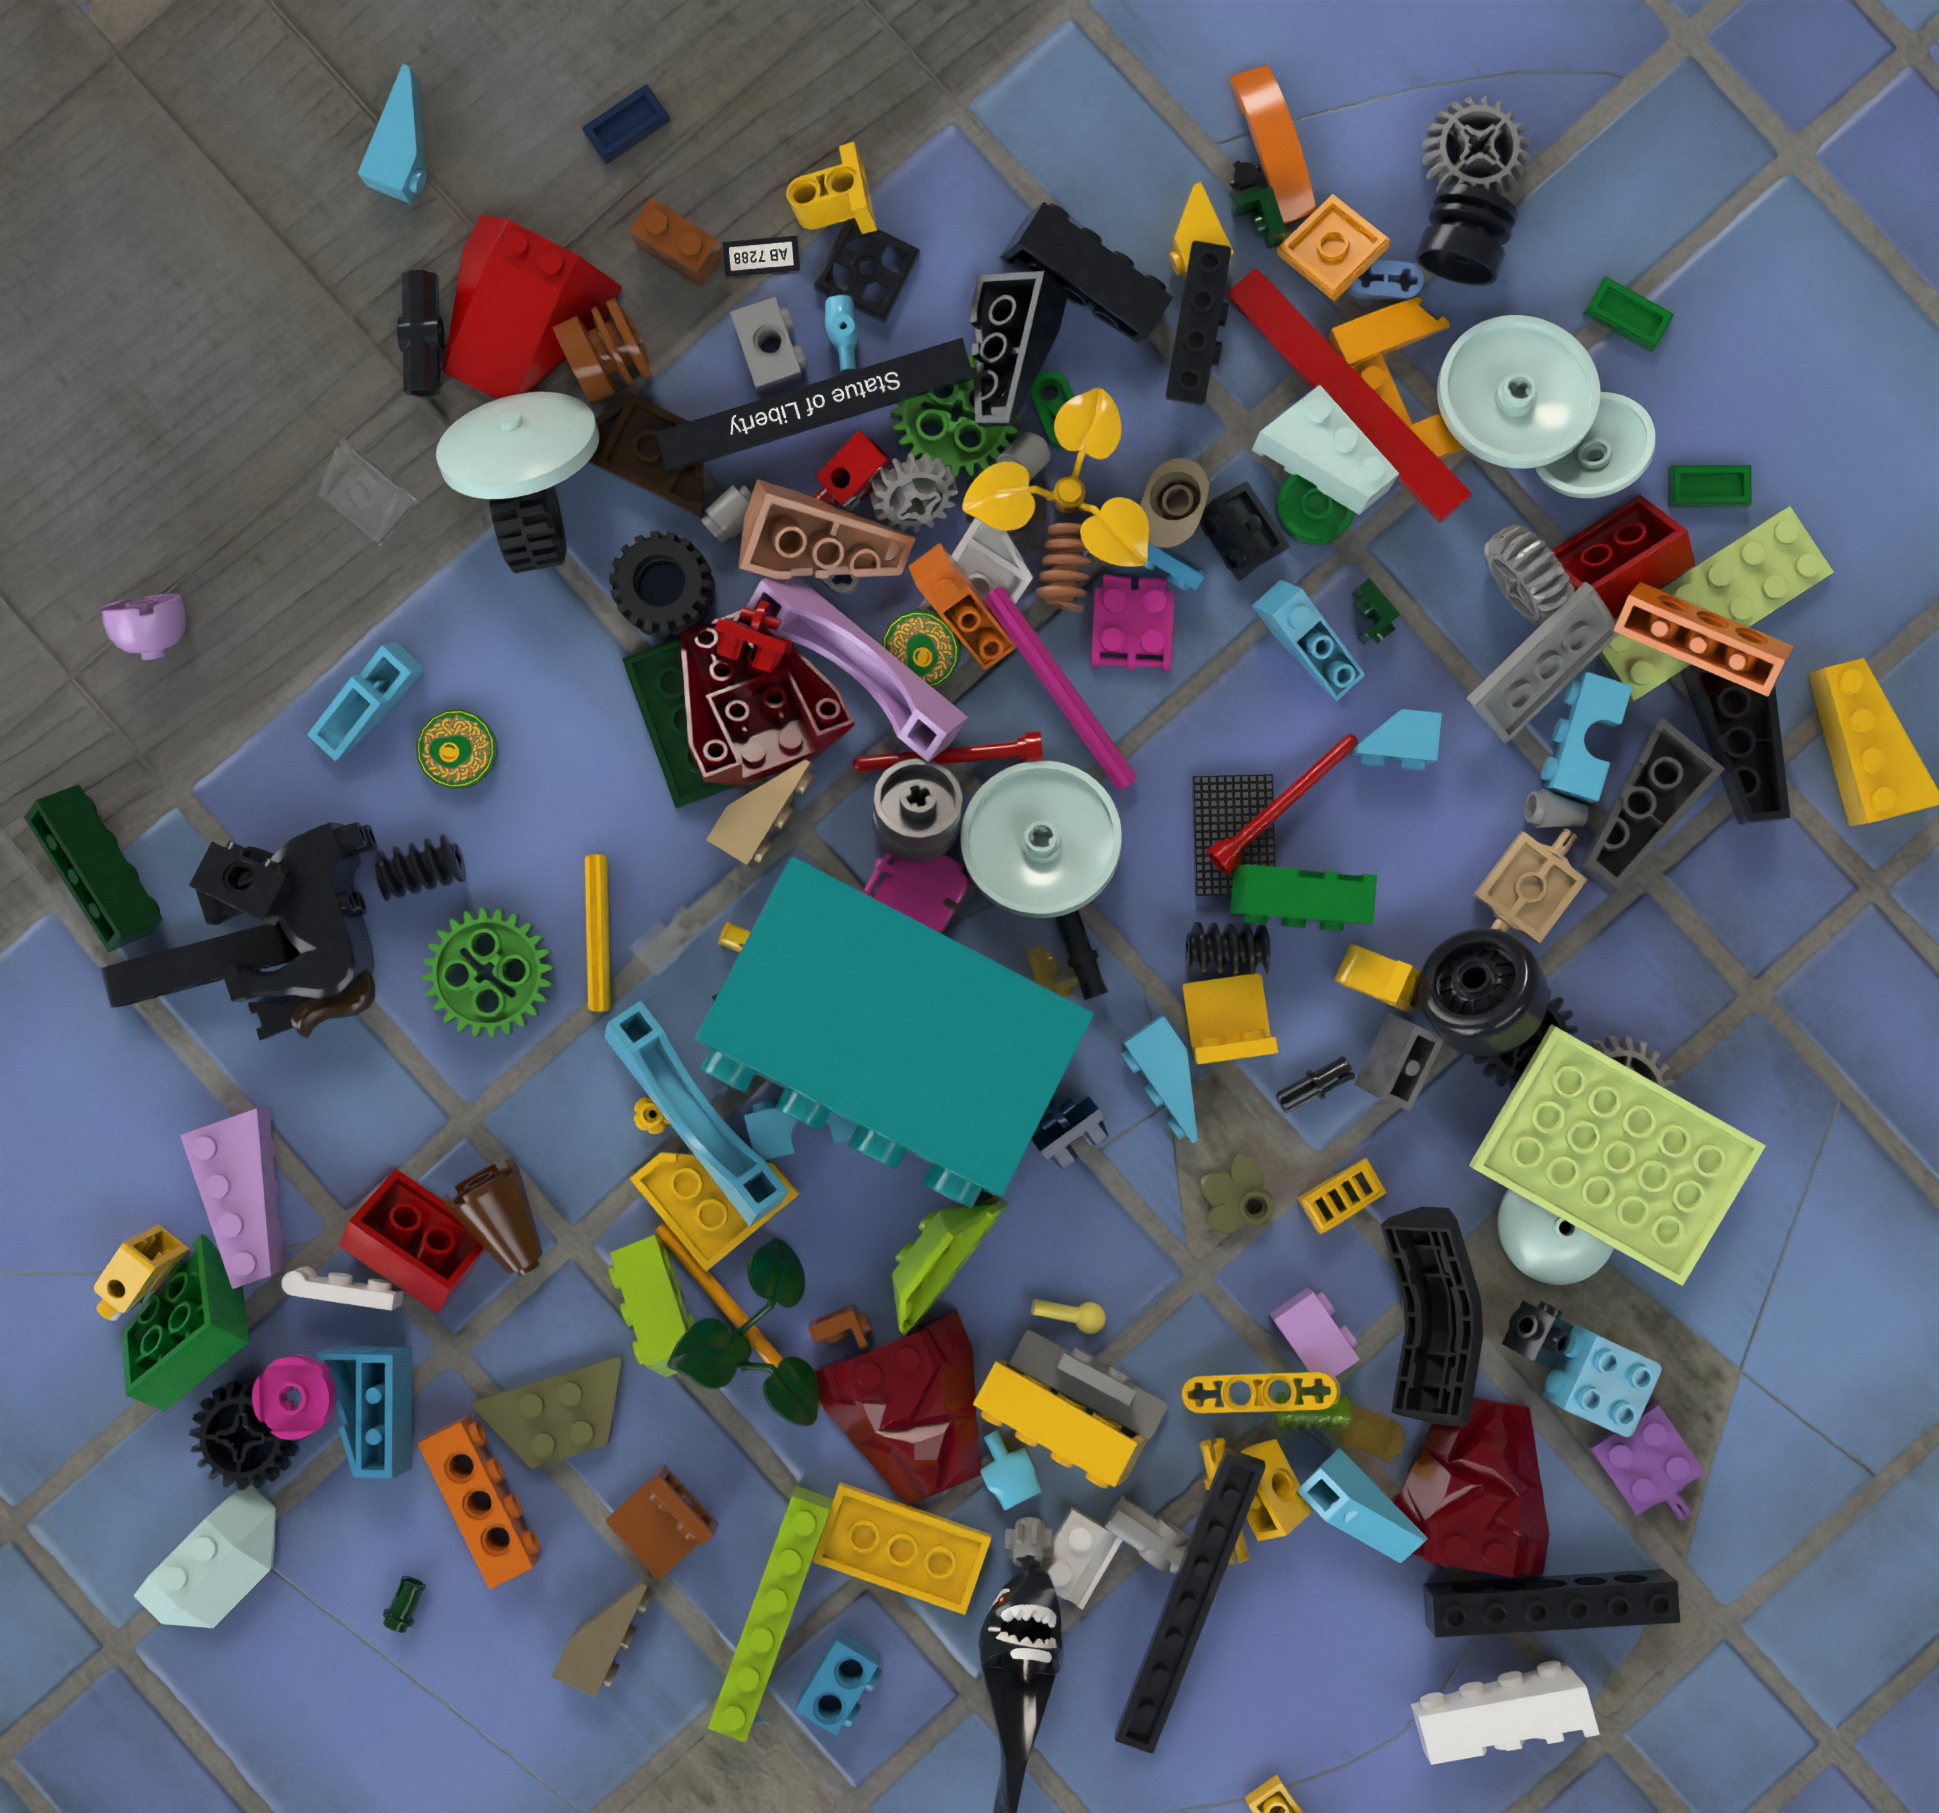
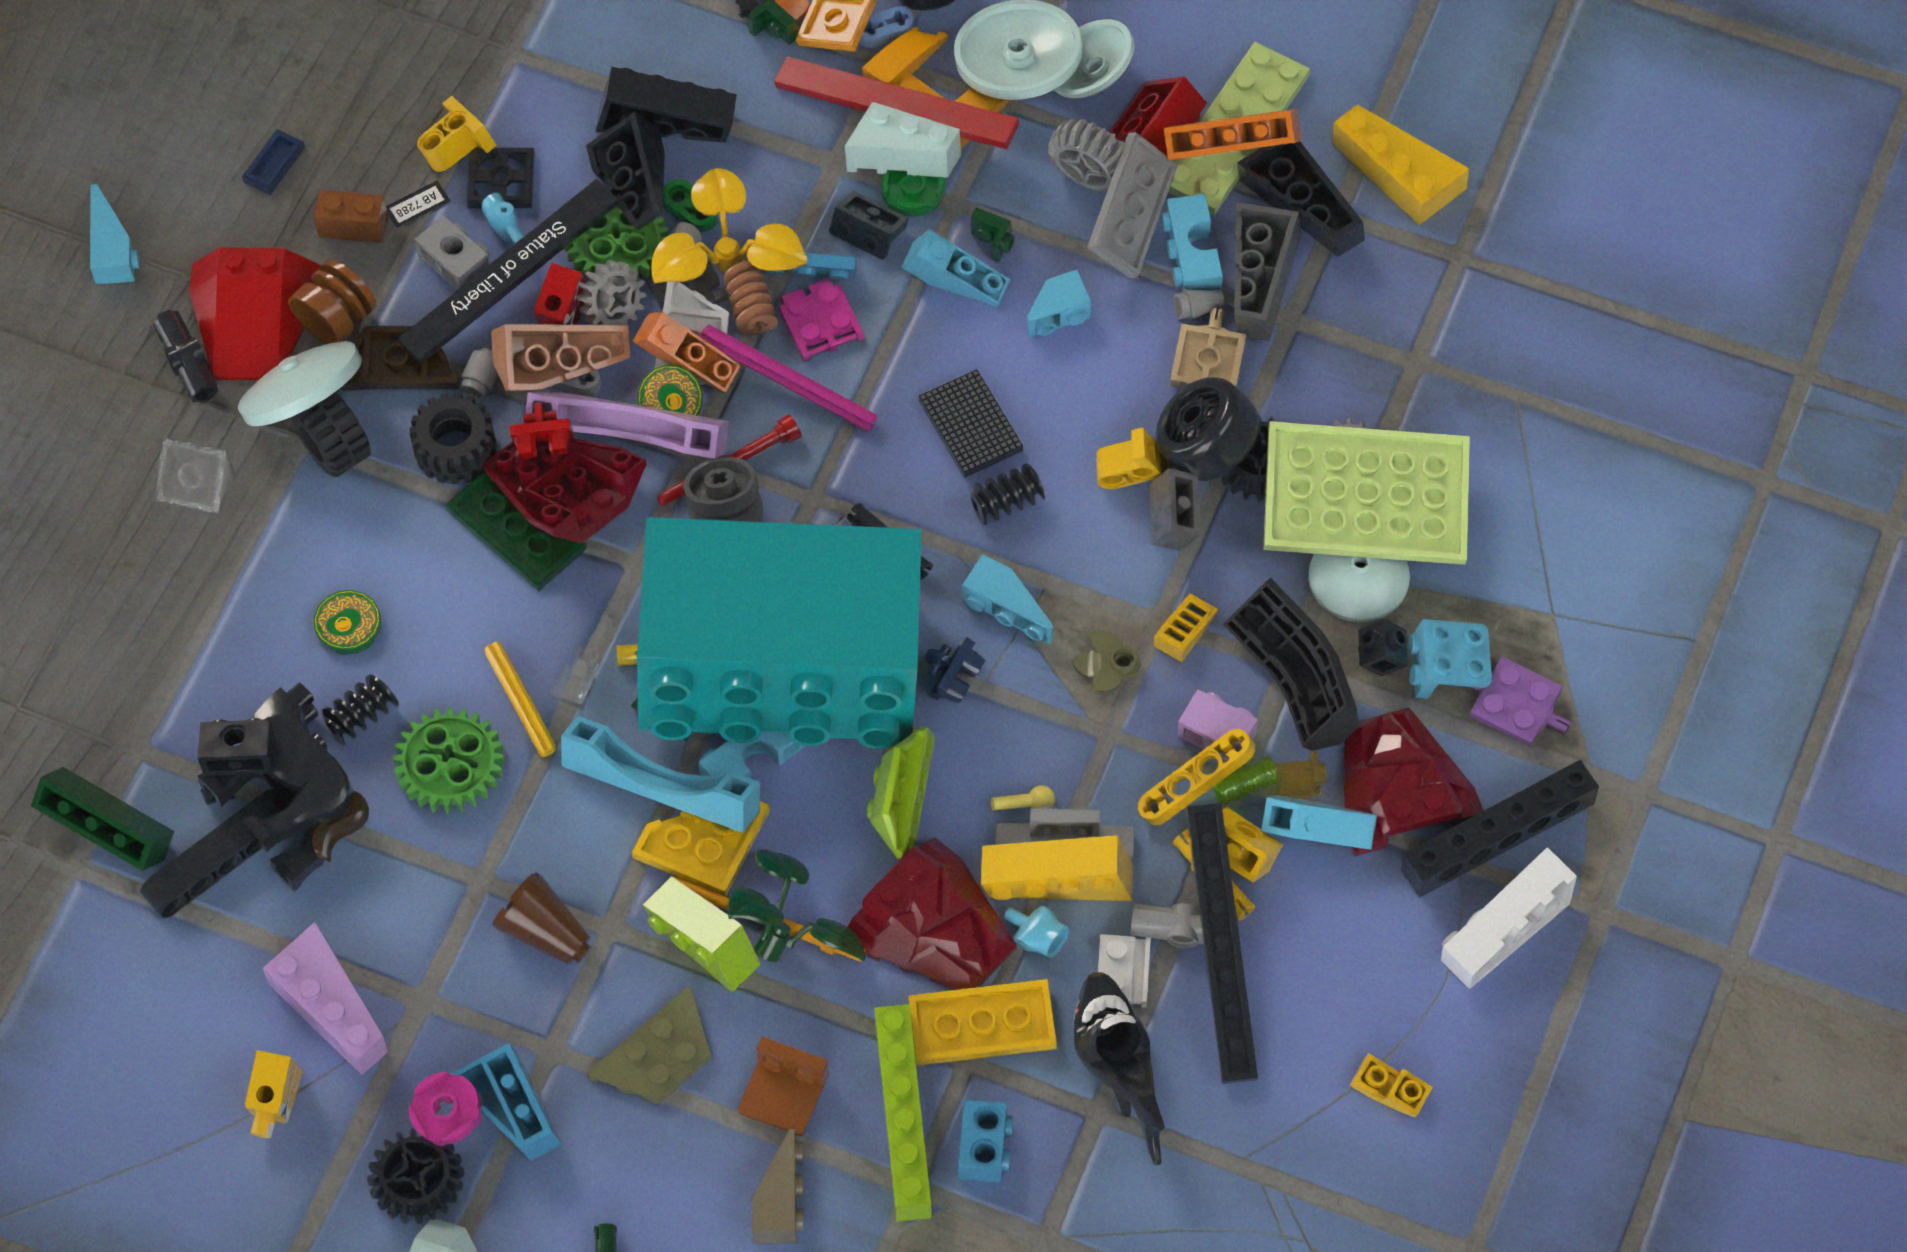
camera: 25 degrees left, 25 degrees down
lavender cylinder [101,594,187,660] -> none
green wedge [121,1234,249,1411] -> none
white plate [281,1266,404,1311] -> none
medium azure slope [307,642,425,762] -> none
red slope [339,1169,485,1314] -> none
orange brick [417,1414,541,1590] -> none
yellow plate [633,1097,669,1134] -> none
tan slope [706,759,814,867] -> none
dark orange bracket [808,1303,873,1350] -> none
light aqua dish [960,761,1122,918] -> none
light grey gear [1004,1517,1054,1569] -> none
dark tan piece [1140,458,1210,548] -> none
black bracket [1165,241,1231,405] -> none
yellow slope [1168,182,1234,280] -> none
yellow bracket [1182,973,1278,1064] -> none
red piece [1206,734,1358,875] -> none
green wedge [1230,865,1377,931] -> none
black axle [1276,1055,1355,1113] -> none
green tile [1668,465,1752,507] -> none

